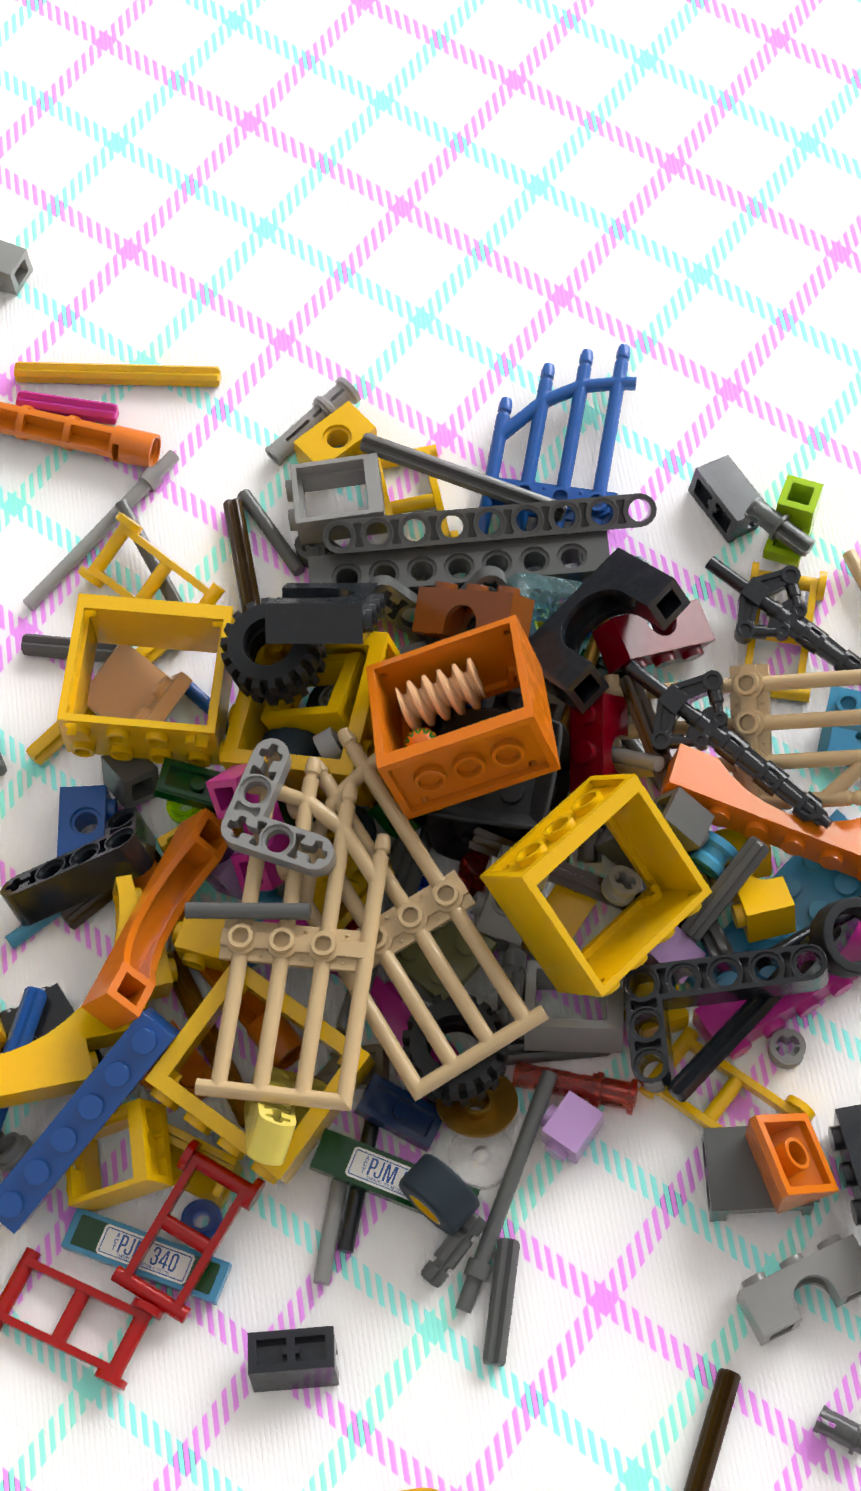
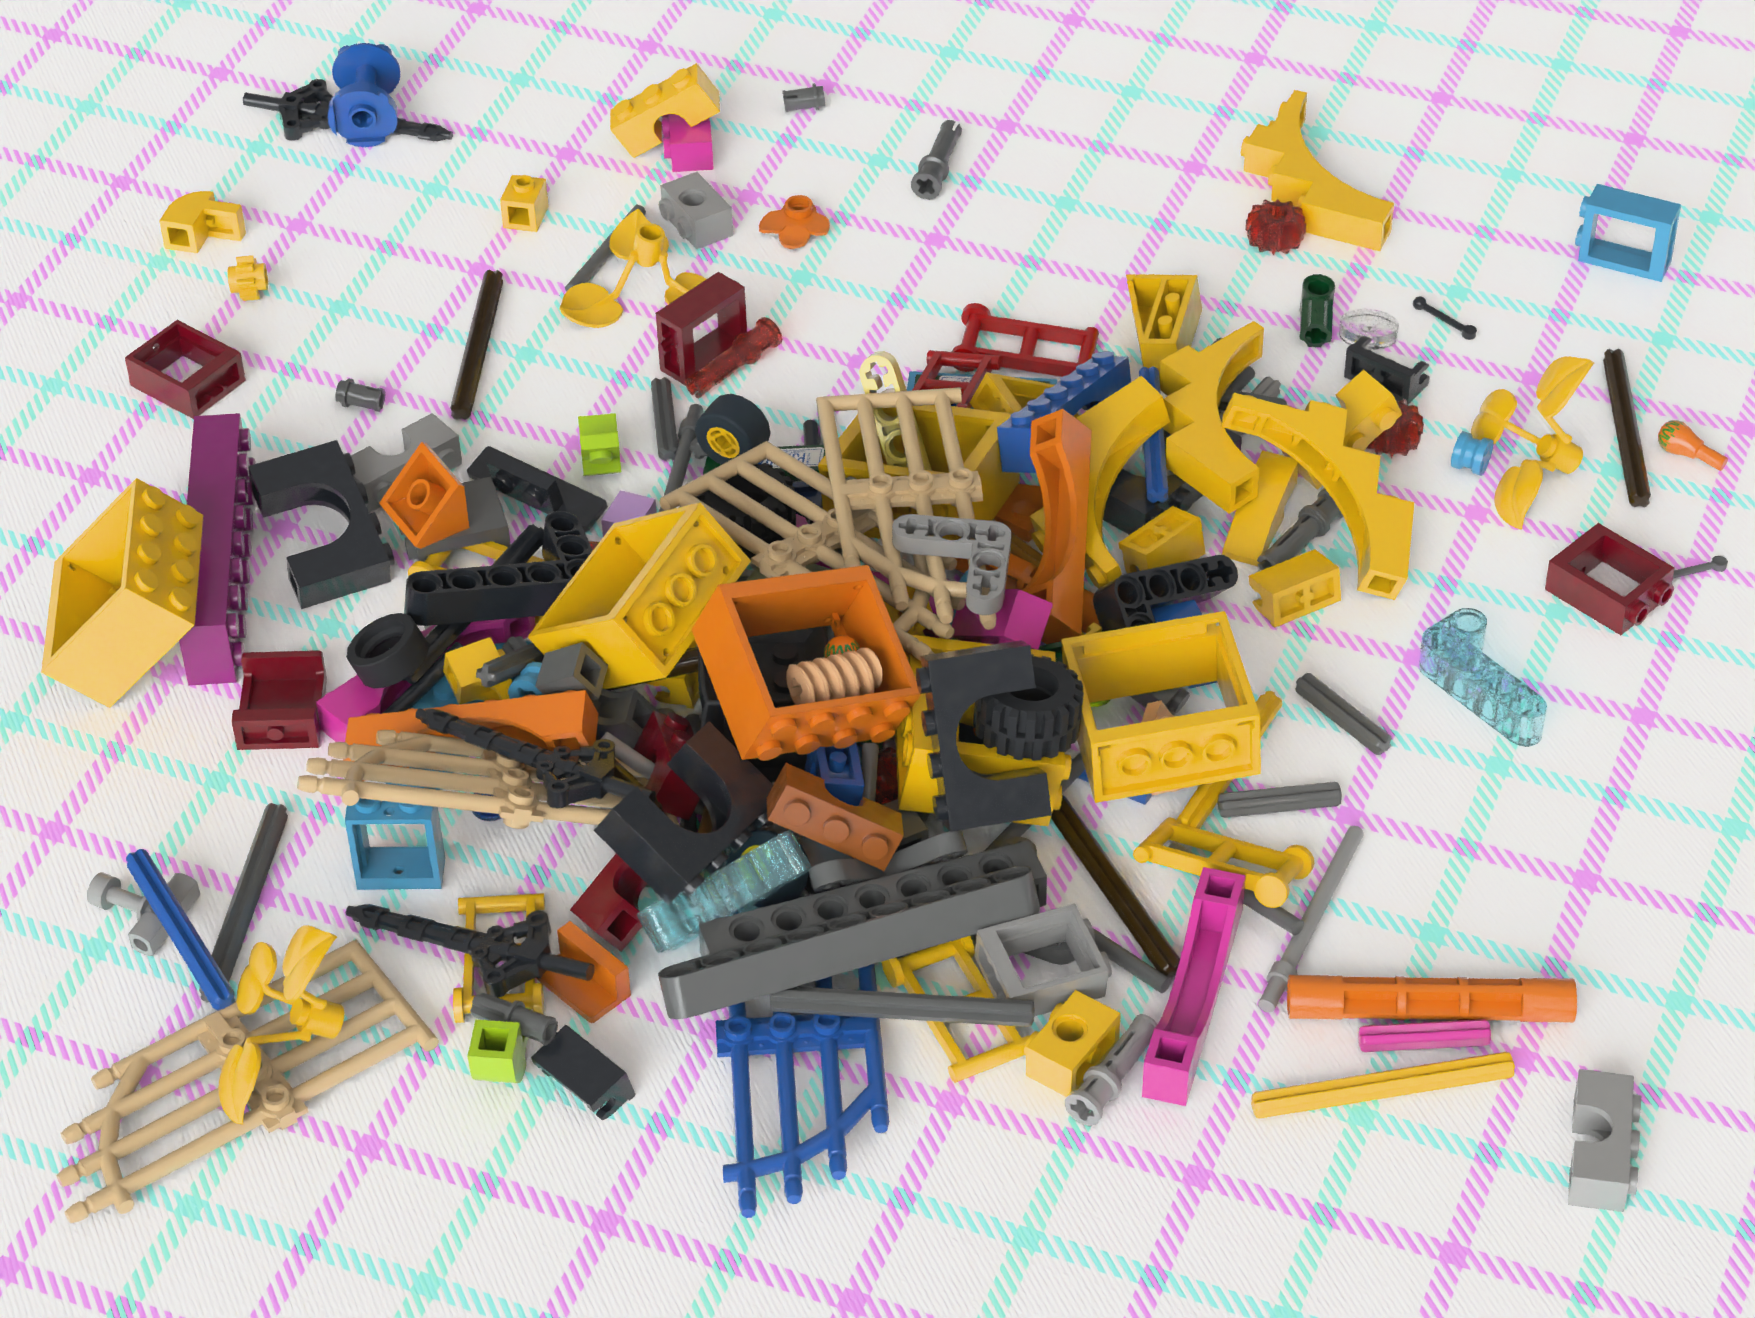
camera: 160 degrees right, 20 degrees down
yellow brick [172,917,229,972] -> none
dark grey bar [185,902,312,920] -> none
black hinge [247,1326,340,1393] -> none
none -> black bracket [467,446,608,532]
none -> orange panel [536,921,631,1023]
none -> lime brick [578,413,622,476]
none -> dark red window [656,271,748,386]
none -> clear red pin [685,317,783,398]
none -> yellow hinge [1118,506,1206,573]
none -> dark pink arch [1142,867,1246,1106]

